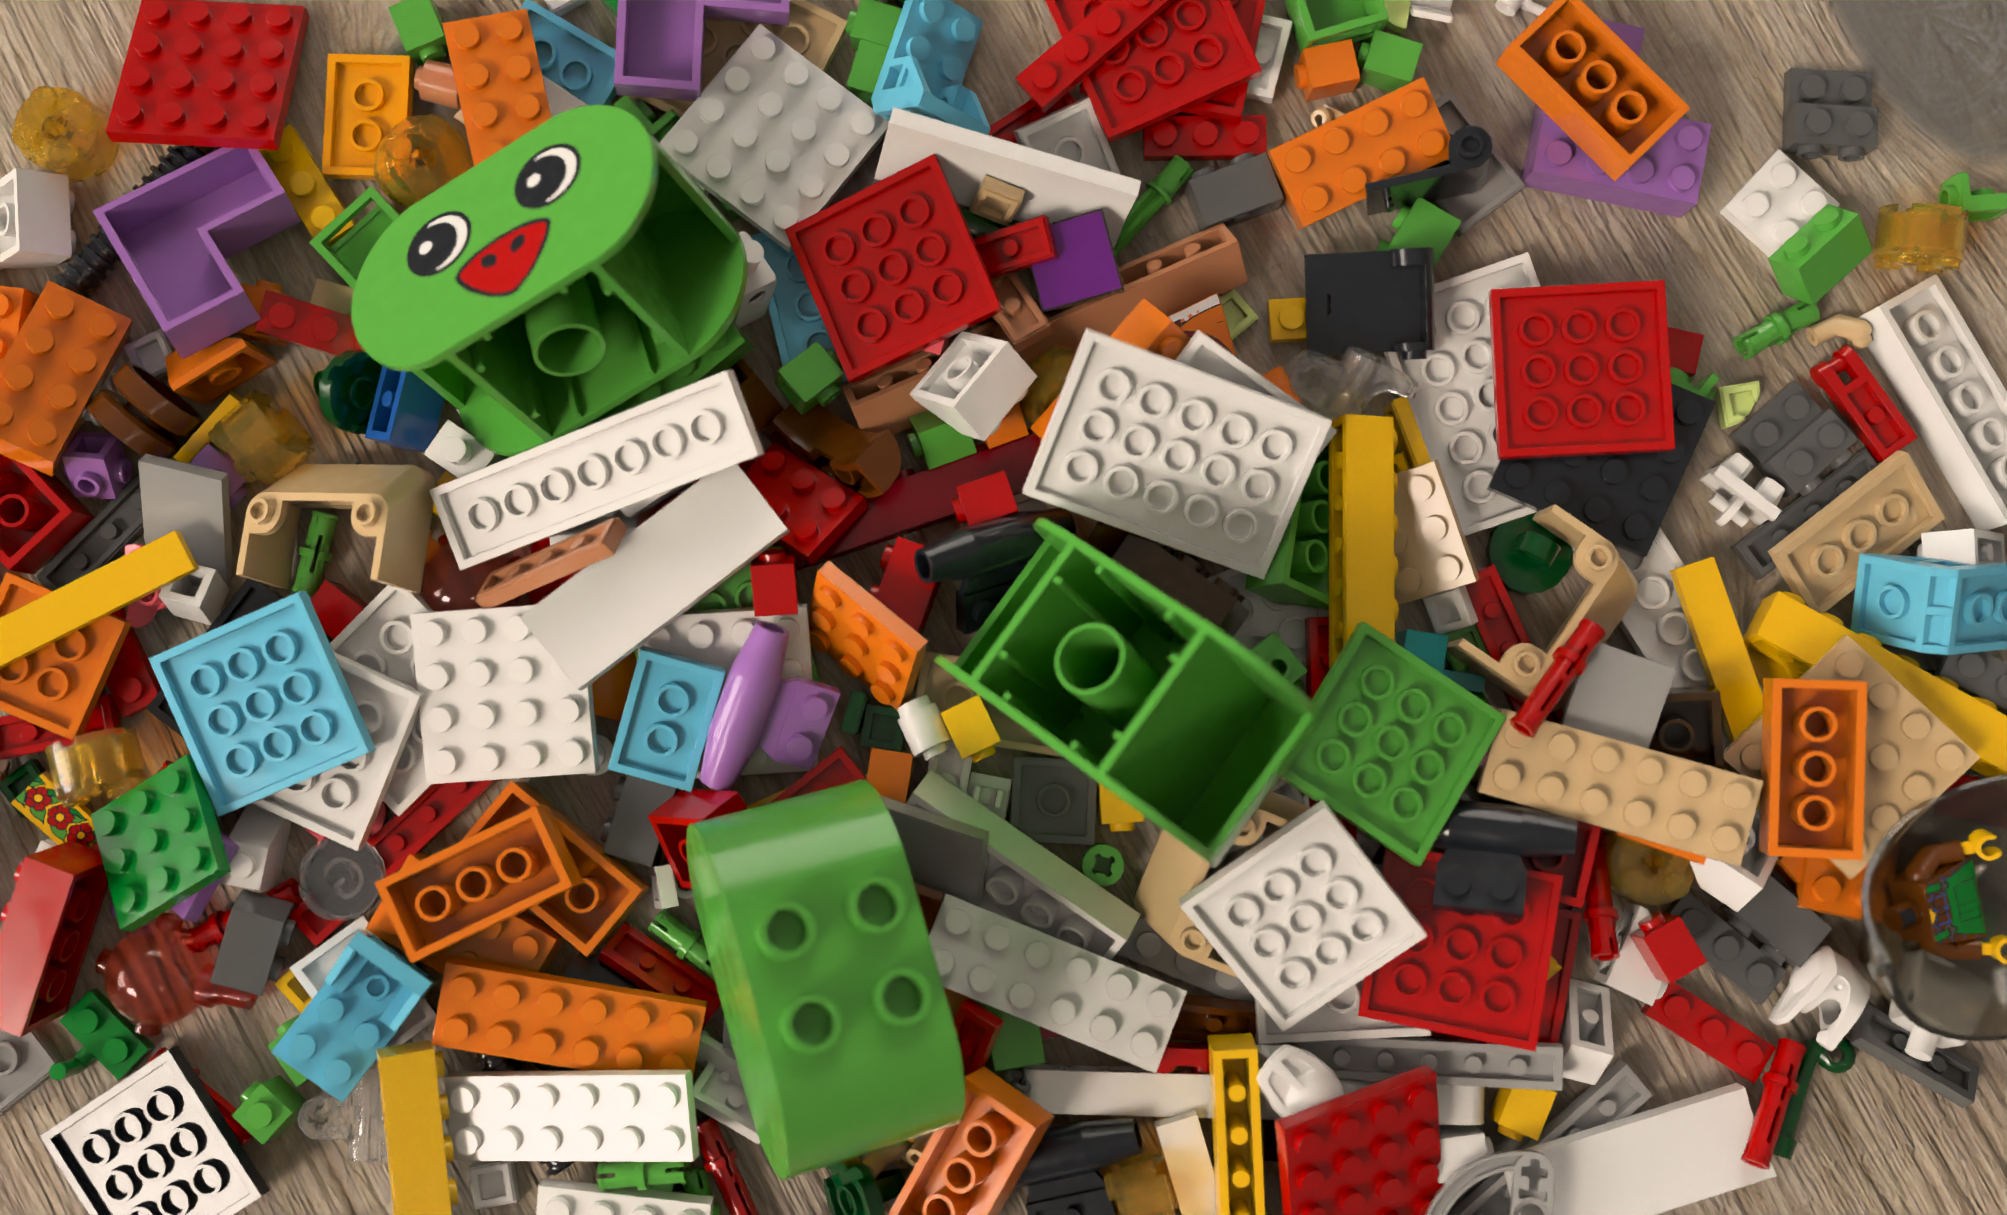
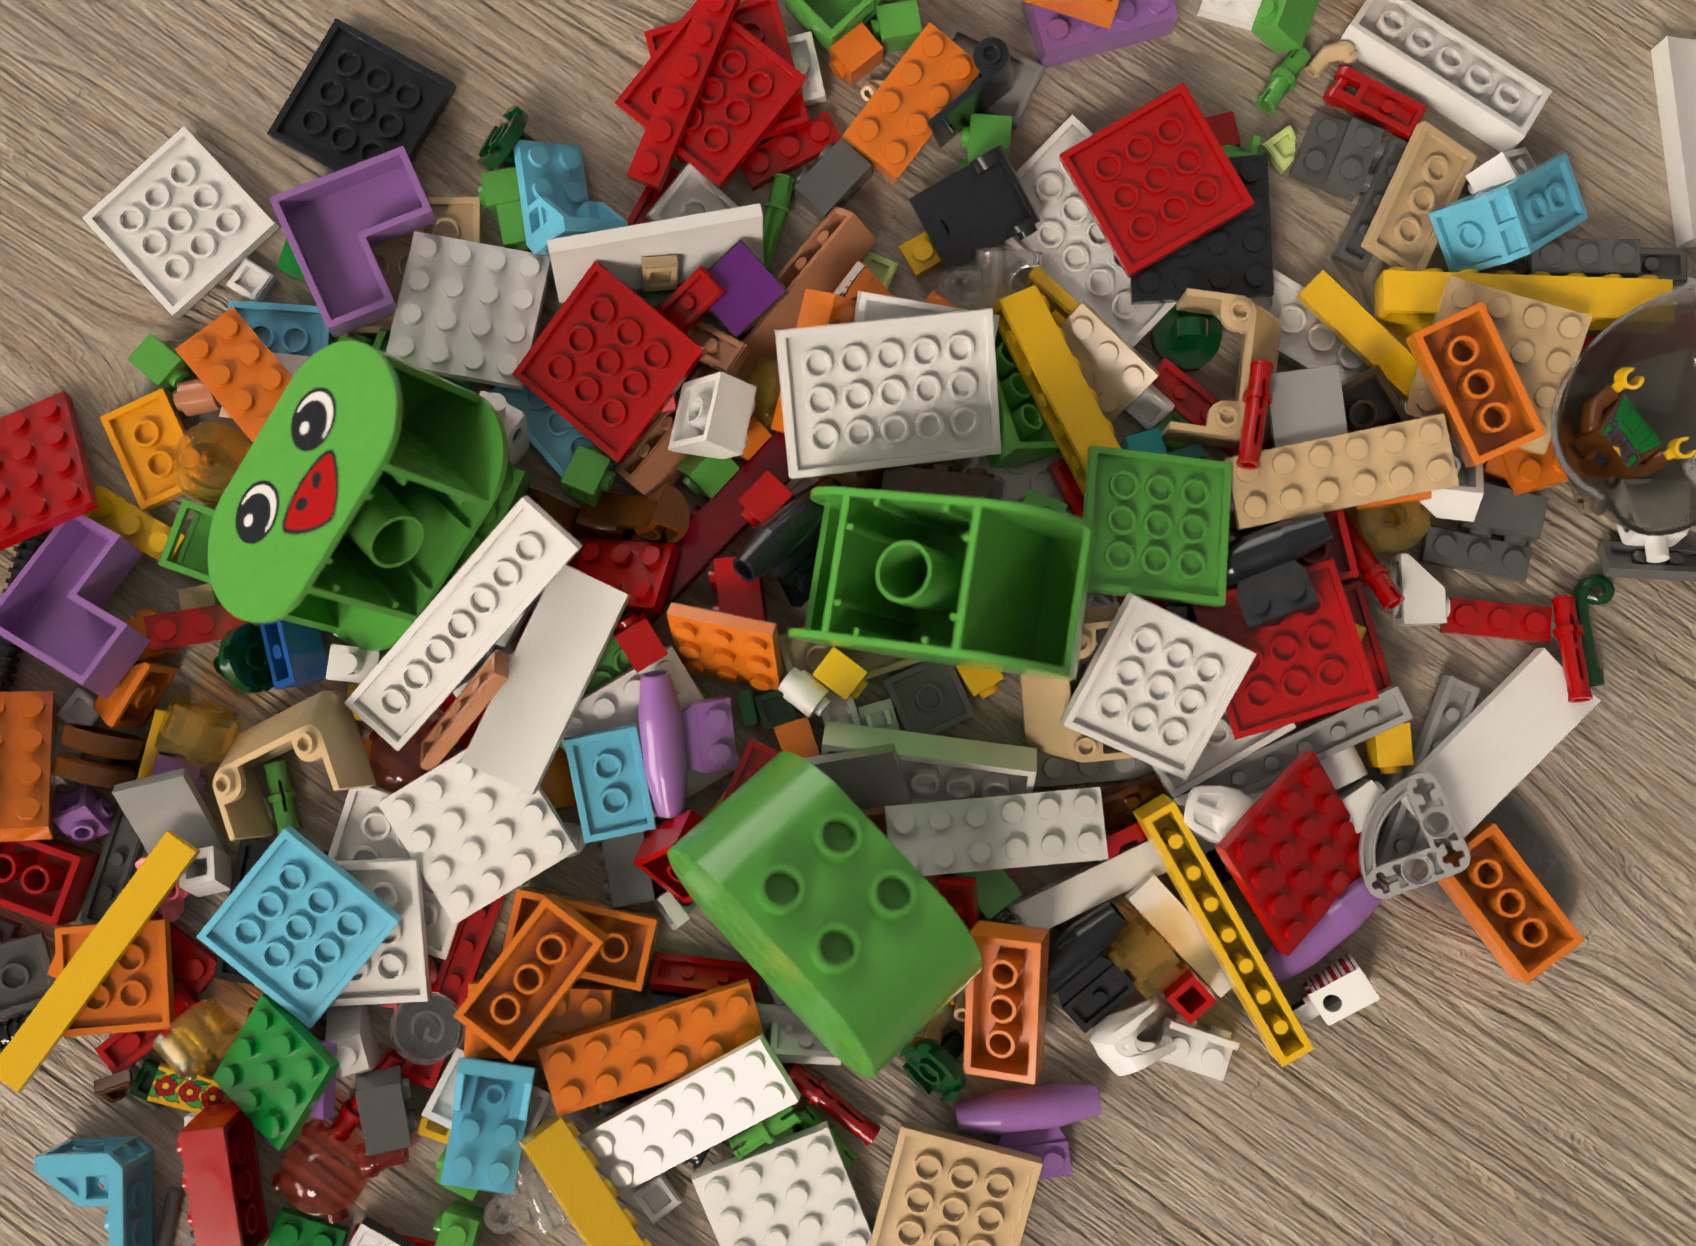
camera: 20 degrees left, 0 degrees up
red brick [310,580,368,639] -> none
bright green pin [647,909,715,981] -> none
bright green wheel [1081,843,1124,887] -> none
white slope [1559,978,1614,1085] -> none
red brick [1629,911,1707,984] -> none
white hips [1700,453,1785,527] -> none
white helmet [1768,945,1871,1051] -> none

